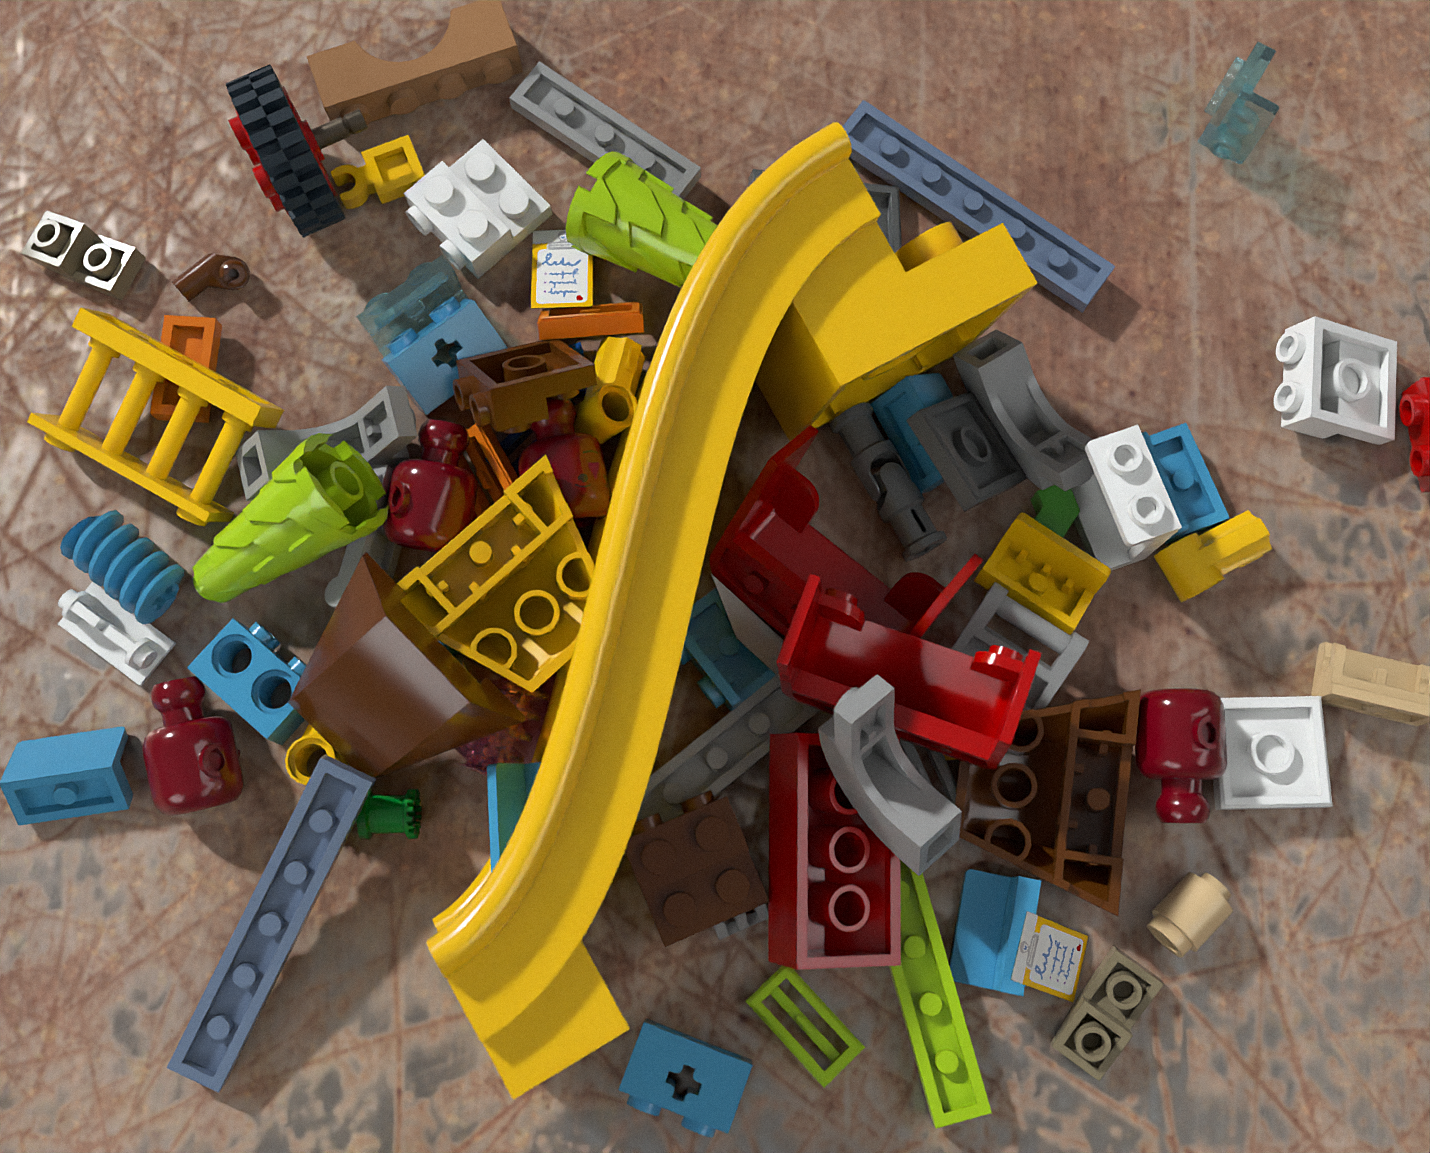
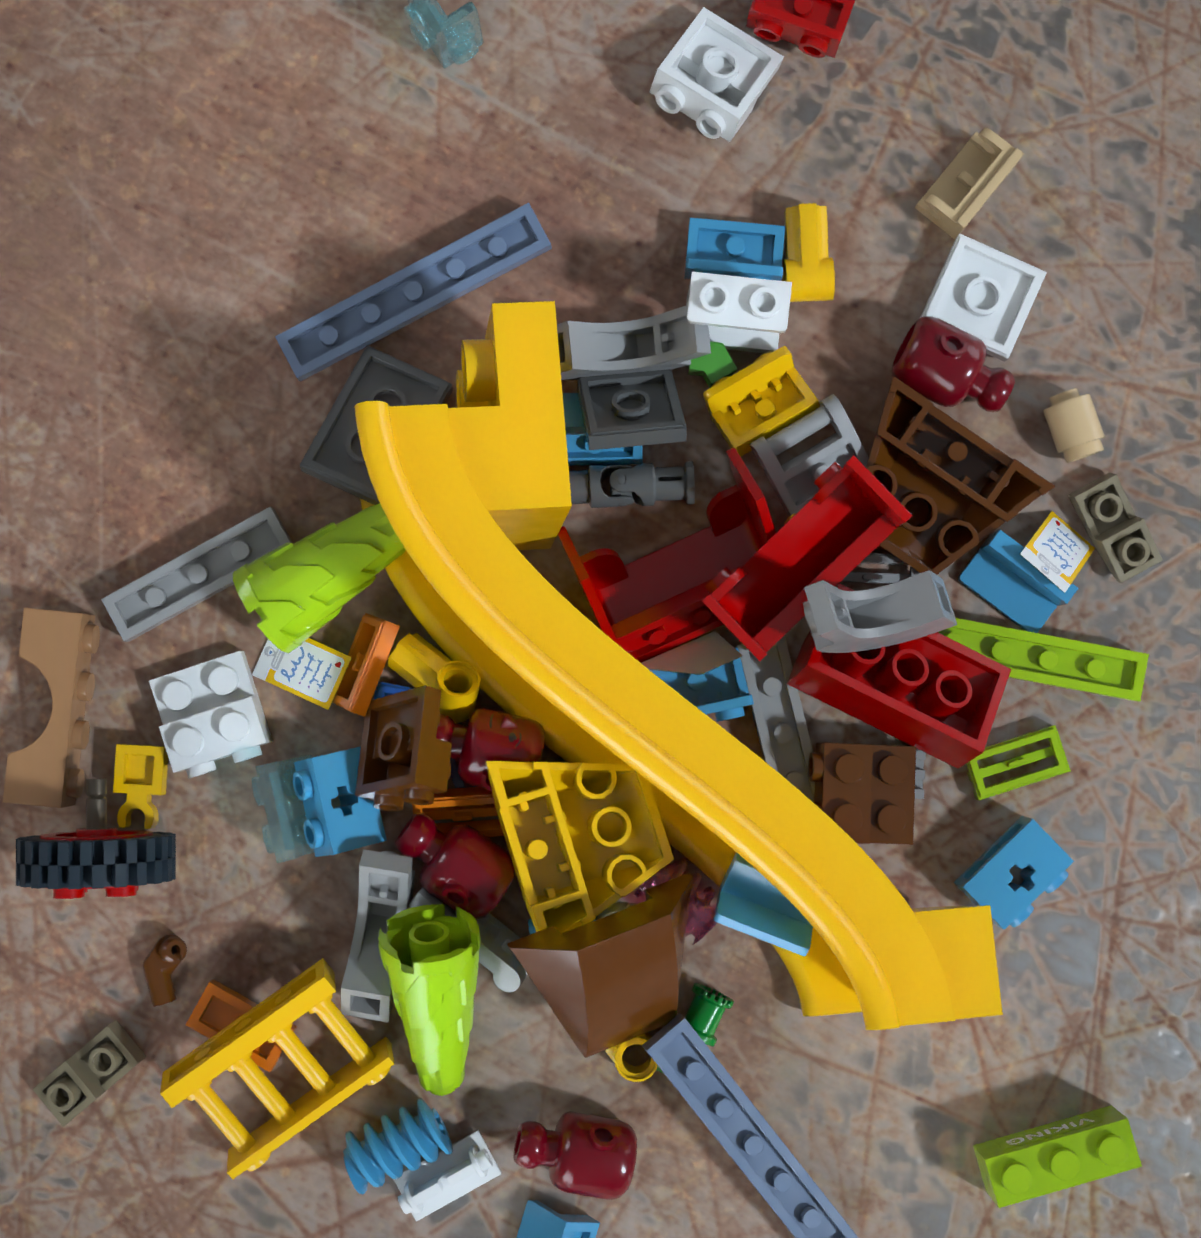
camera: 60 degrees left, 10 degrees up
dark azure brick [187,618,307,745] -> none

